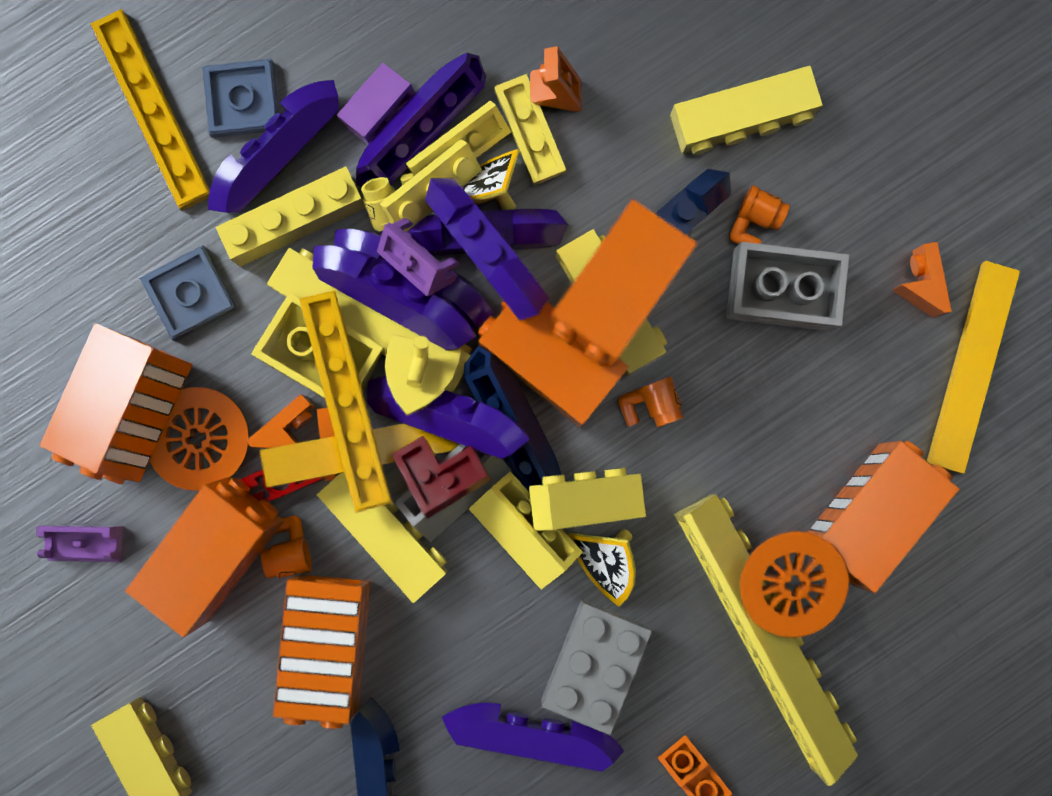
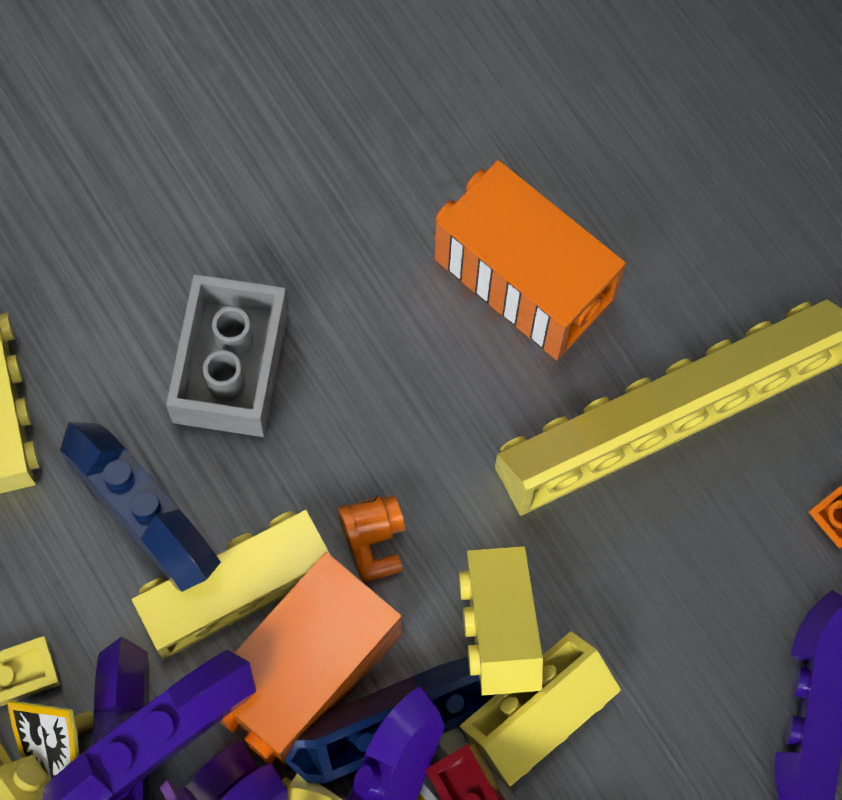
camera: 90 degrees left, 15 degrees down
light grey brick [541,599,652,736] -> none
orange brick [550,199,697,367] -> none
shield [568,529,636,607] -> none
orange piece [729,184,790,245] -> none
orange piece [740,531,849,638] -> none
orange slope [893,242,952,318] -> none
yellow tile [926,261,1020,474] -> none

